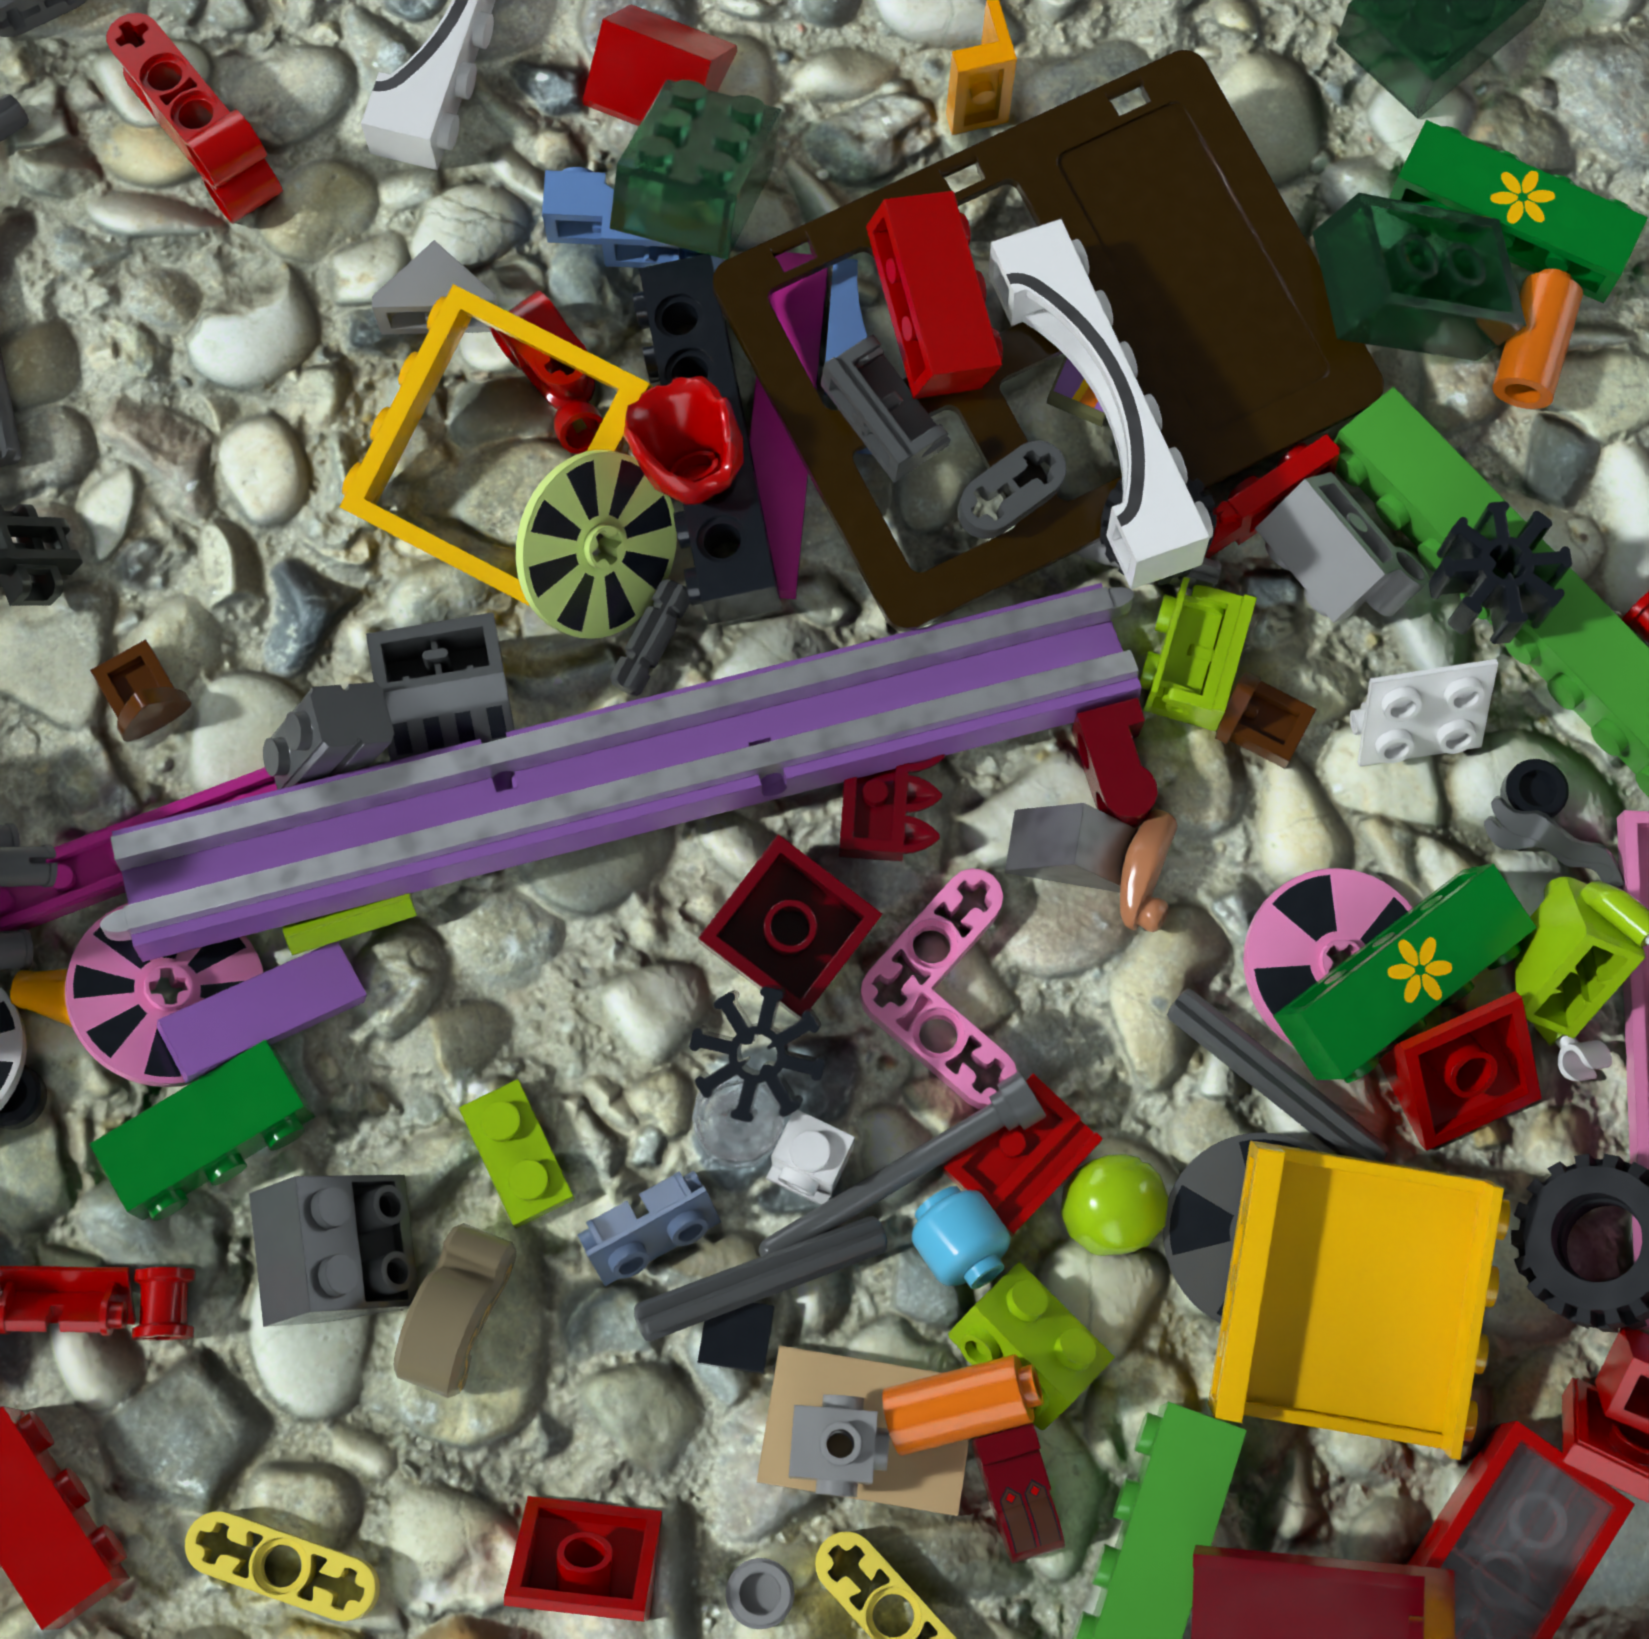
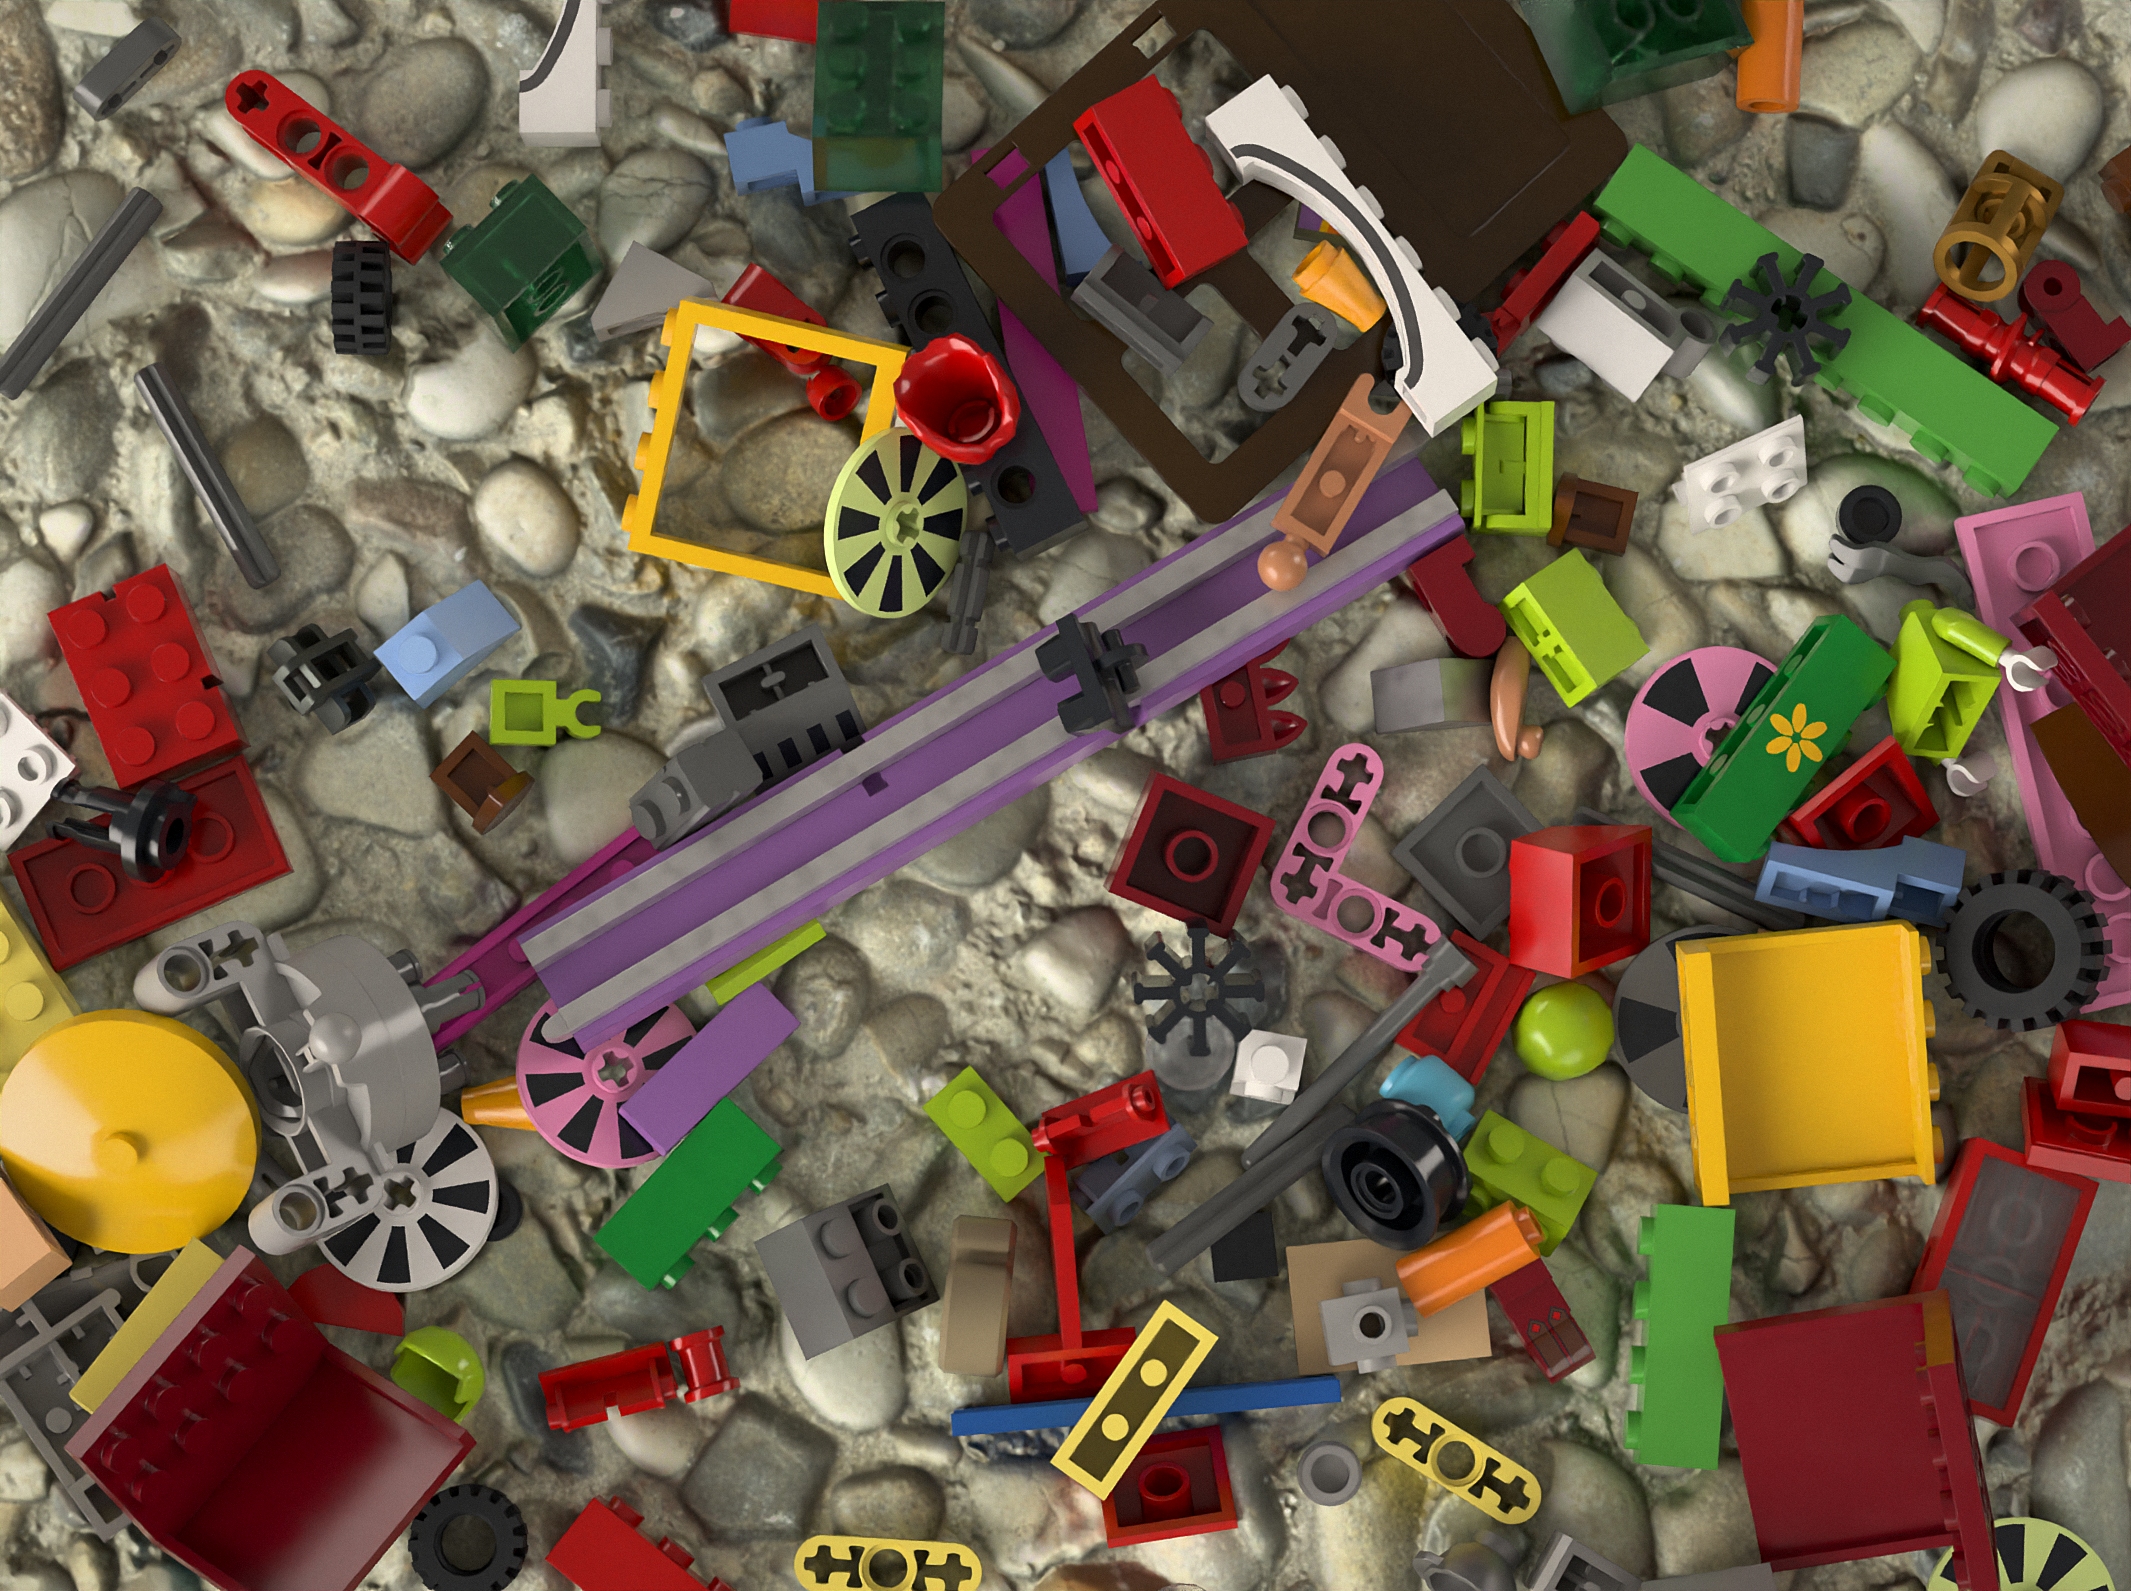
camera: 15 degrees left, 10 degrees up
none -> black tyre [331,241,393,355]
none -> light blue slope [373,579,521,710]
none -> clear green brick [438,173,604,354]
none -> lime plate [489,679,601,747]
none -> blue tile [951,1375,1341,1437]
none -> red piece [1006,1155,1137,1404]
none -> red hinge [1031,1069,1171,1172]
none -> black hips [1035,613,1150,737]
none -> light yellow brick [1050,1299,1219,1501]
none -> nougat plate [1257,373,1413,591]
none -> light orange cone [1292,240,1388,332]
none -> black wheel [1322,1098,1473,1251]
none -> dark grey tile [1389,763,1545,942]
none -> lime hinge [1496,547,1651,709]
none -> red slope [1508,824,1652,979]
none -> medium blue slope [1754,835,1967,929]

